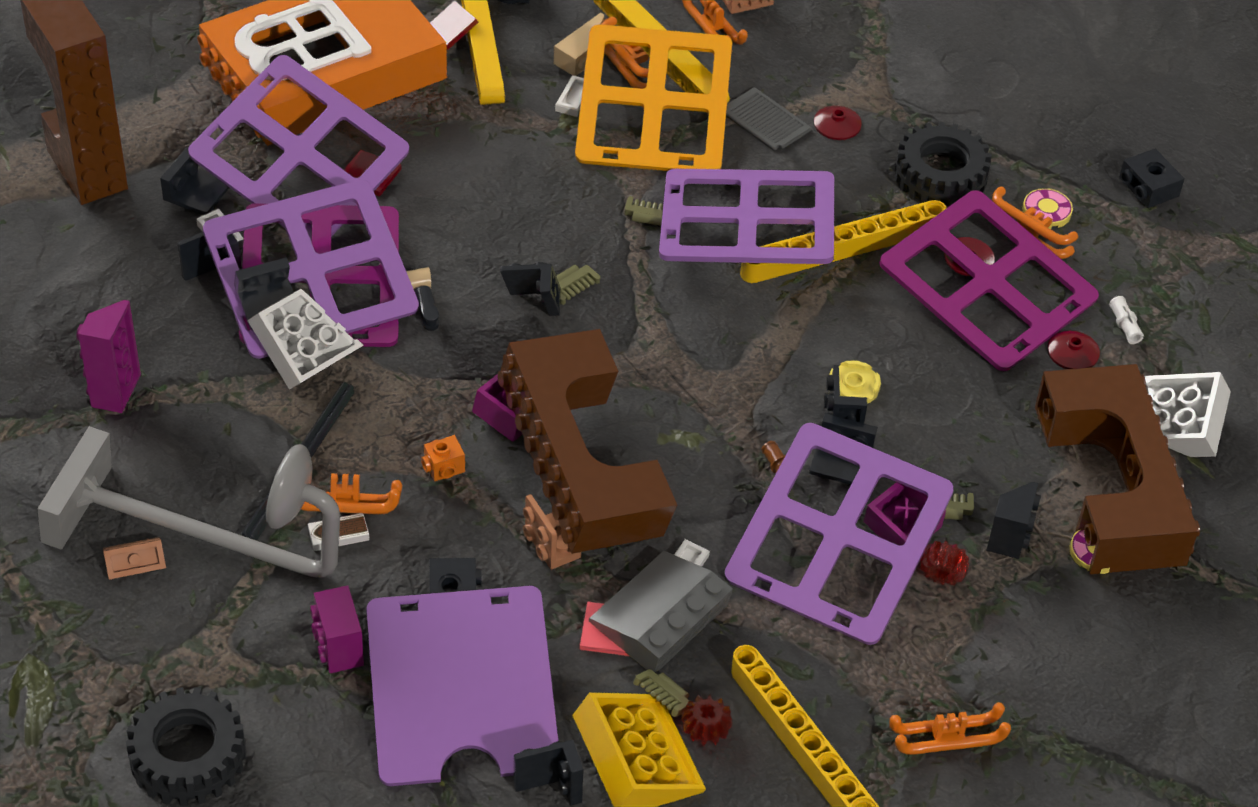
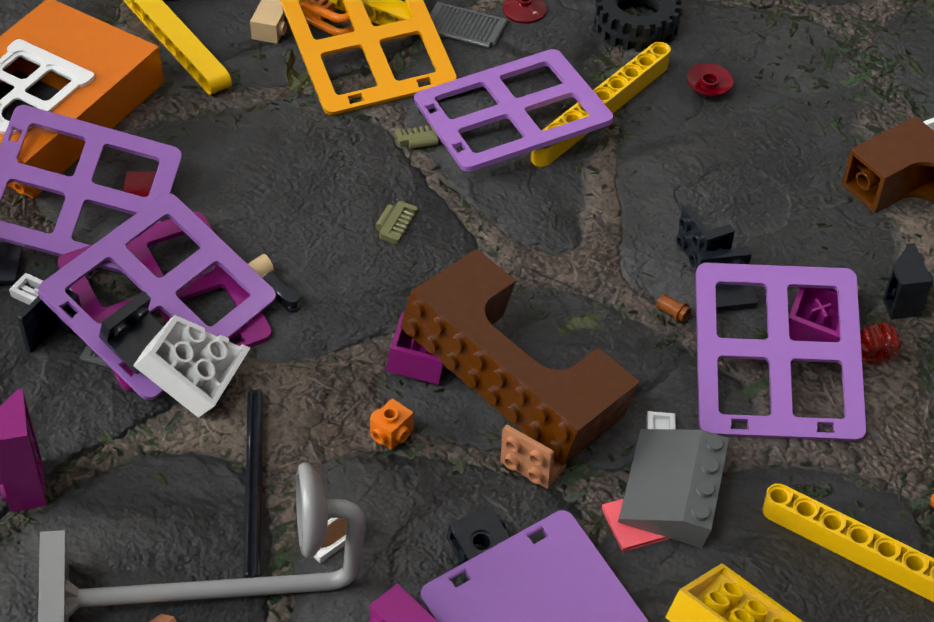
camera: 25 degrees left, 0 degrees up
orange piece [301,473,402,514] -> none
piece [430,1,479,50] -> none
black bracket [500,262,561,316] -> none
white tile [555,75,584,117] -> none
olive piece [633,669,692,717] -> none
clear red gear [682,694,733,746] -> none
light yellow tile [829,361,881,404] -> none
magenta window [879,190,1099,371] -> none
orange piece [992,187,1078,259] -> none
tile [1022,189,1073,229] -> none
dark red dish [1048,331,1100,370] -> none
white pin [1109,296,1144,344] -> none

